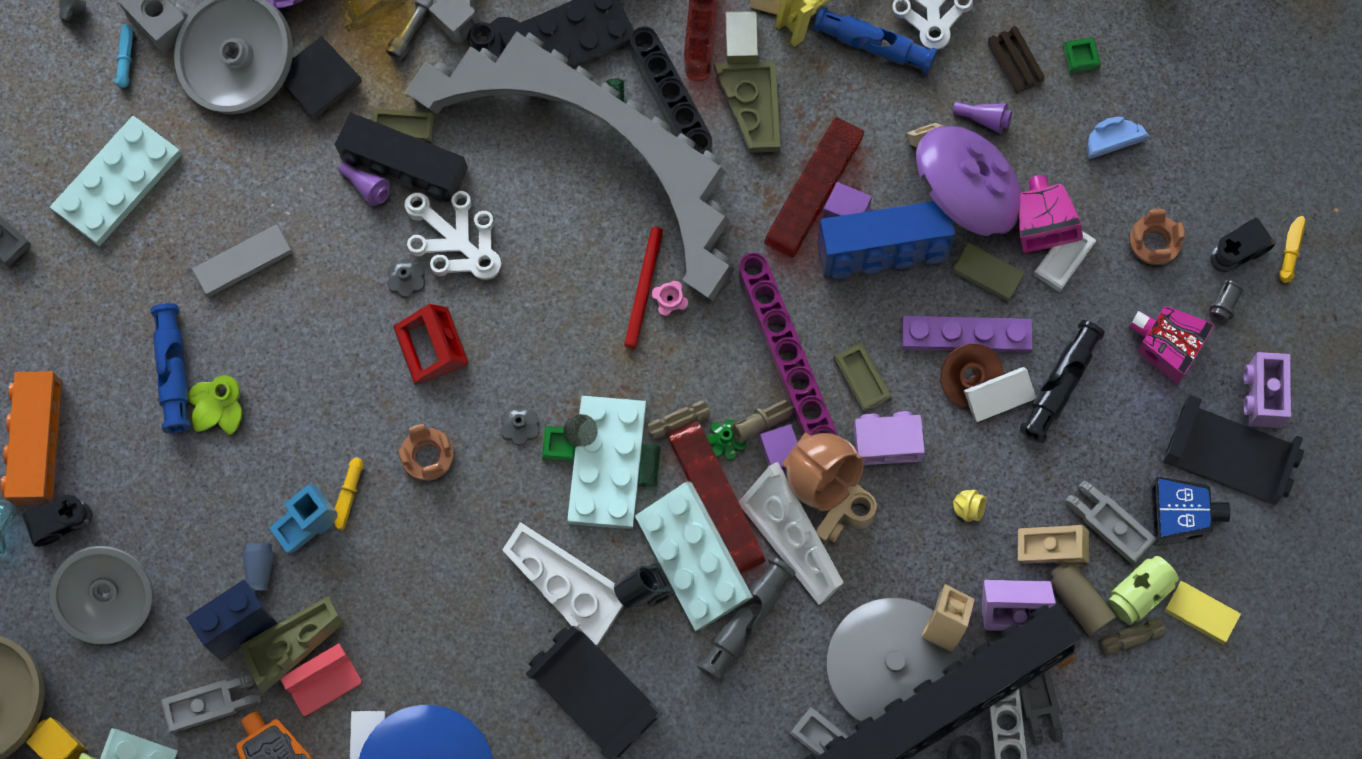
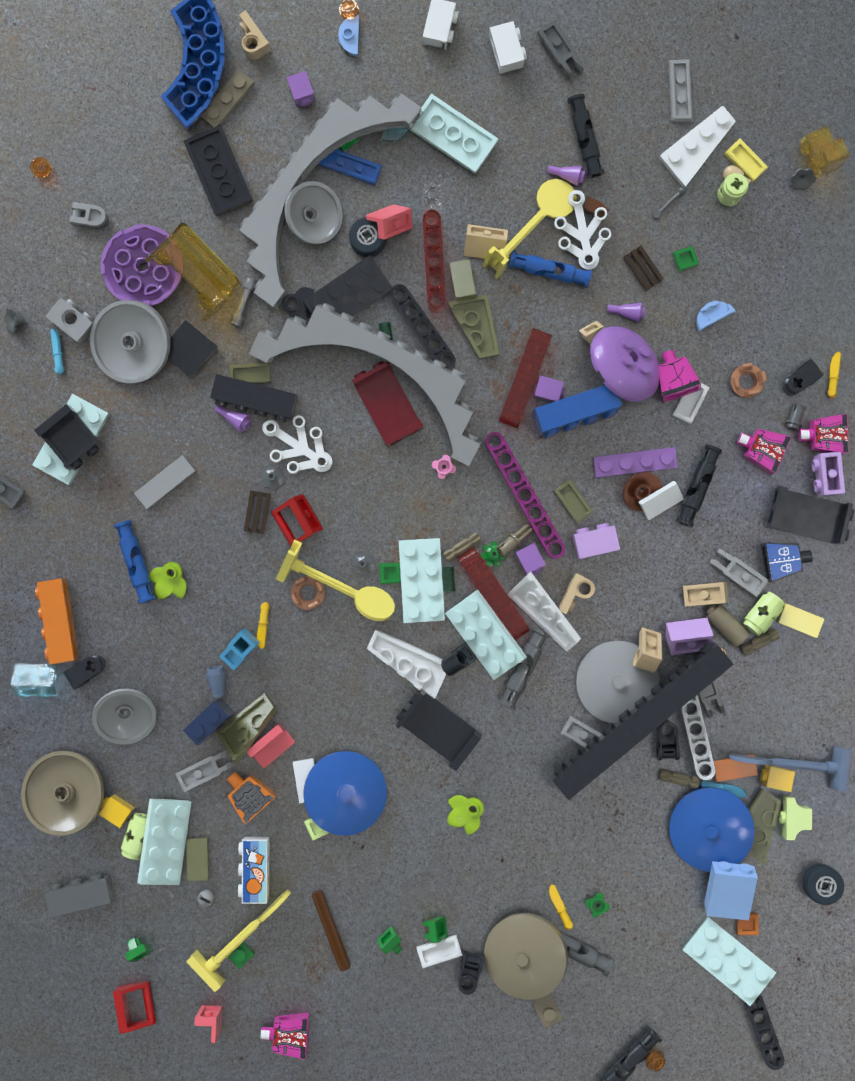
camera: 10 degrees left, 15 degrees up
clear smoke tile [563,414,598,447] -> none
red bar [624,227,663,349] -> none
nougat piece [782,432,864,511] -> none
olive tile [953,243,1025,302] -> none
light yellow plate [953,490,986,523] -> none
none -> black panel [34,404,103,471]
none -> dark brown tile [244,490,271,534]
none -> light yellow piece [276,540,395,621]
none -> dark red panel [352,361,424,448]
none -> torso [798,414,849,455]

